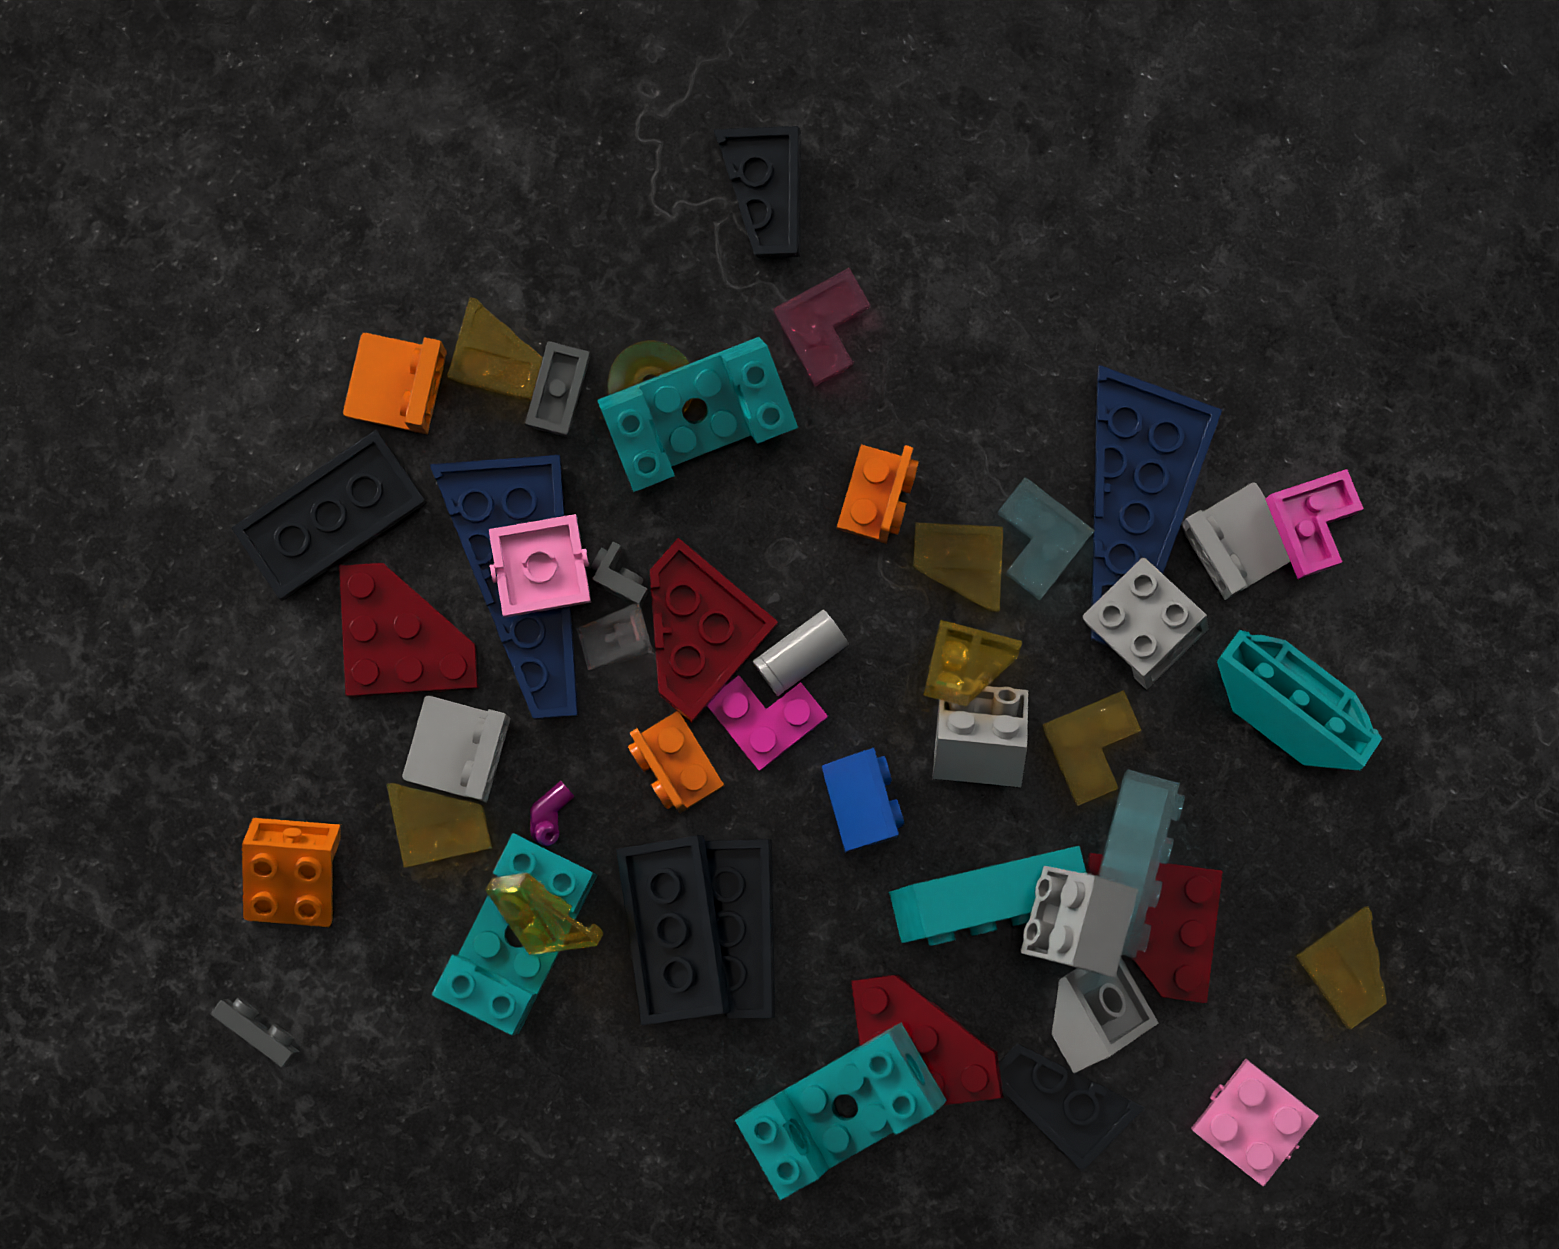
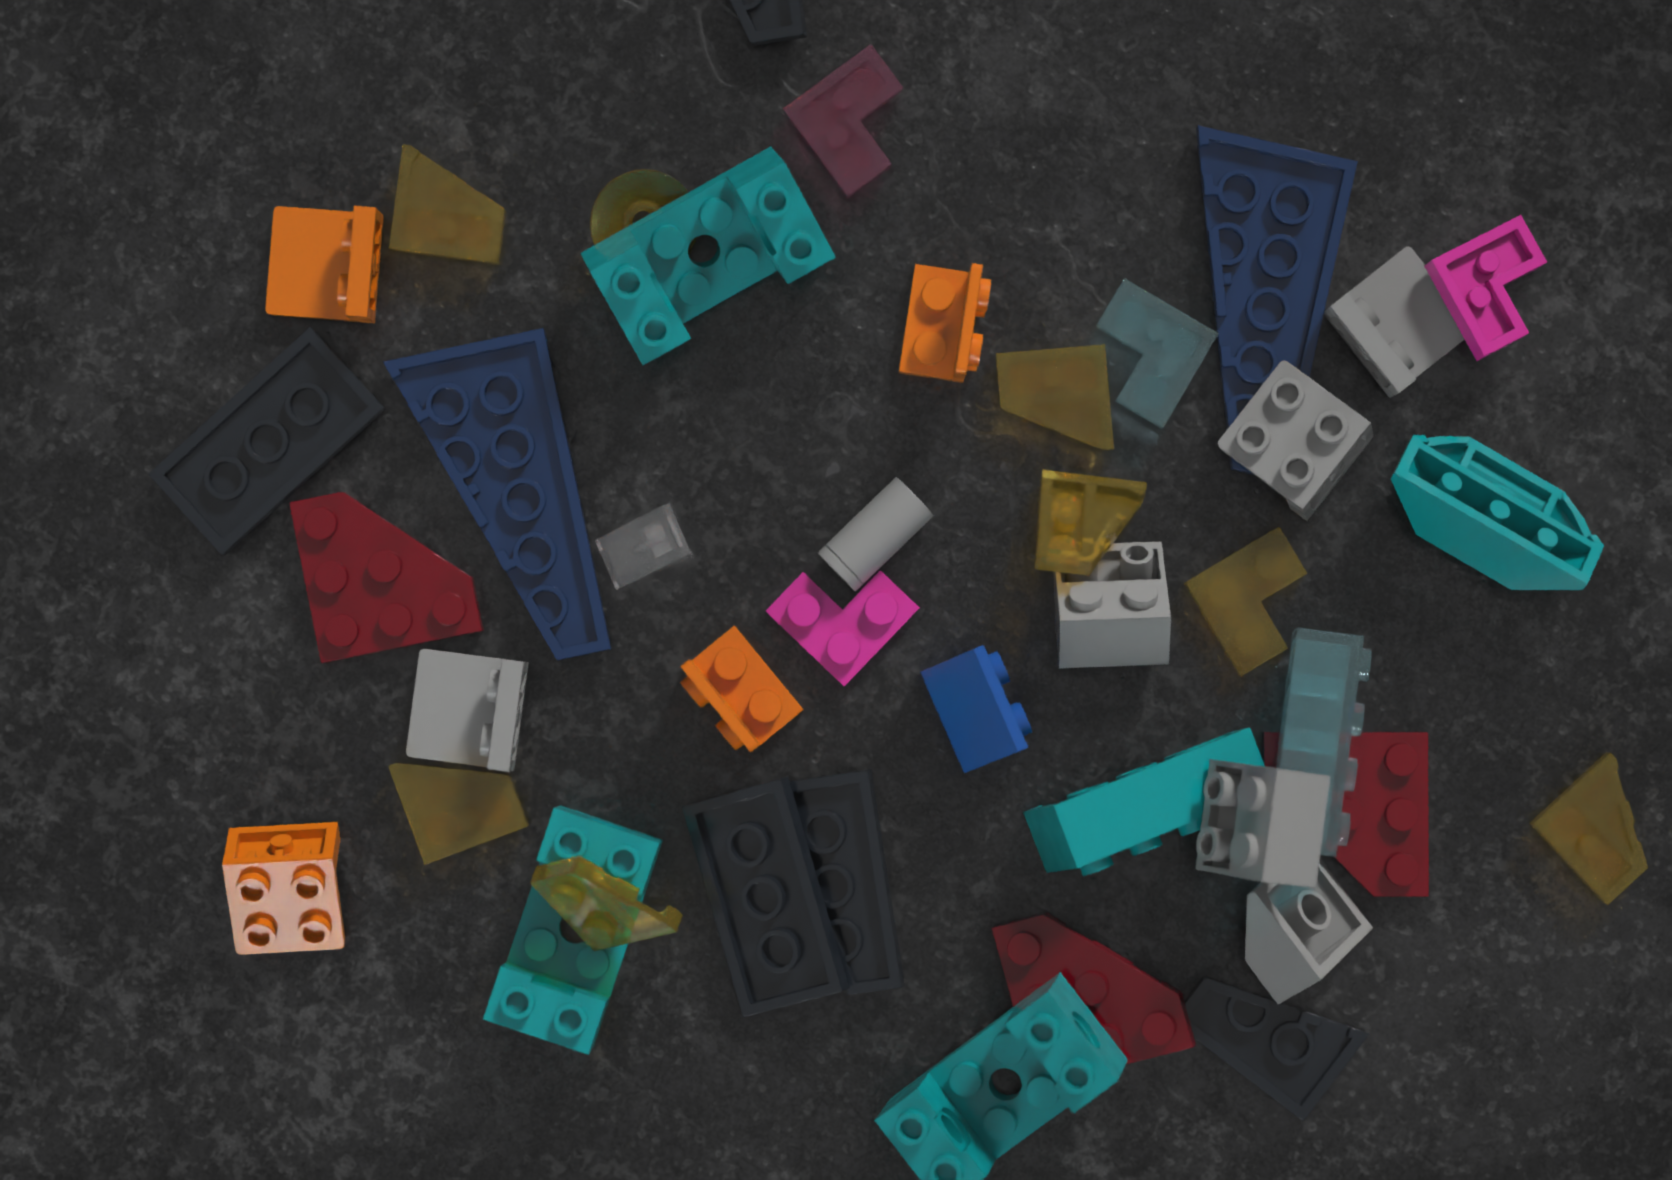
camera: 10 degrees left, 5 degrees up
dark grey plate [211,997,300,1067] -> none
bright pink plate [489,514,591,618] -> none
dark grey plate [525,341,591,437] -> none
magenta arm [530,781,575,846] -> none
dark grey bracket [590,541,649,610] -> none
dark red plate [650,538,778,723] -> none
bright pink plate [1191,1059,1319,1187] -> none

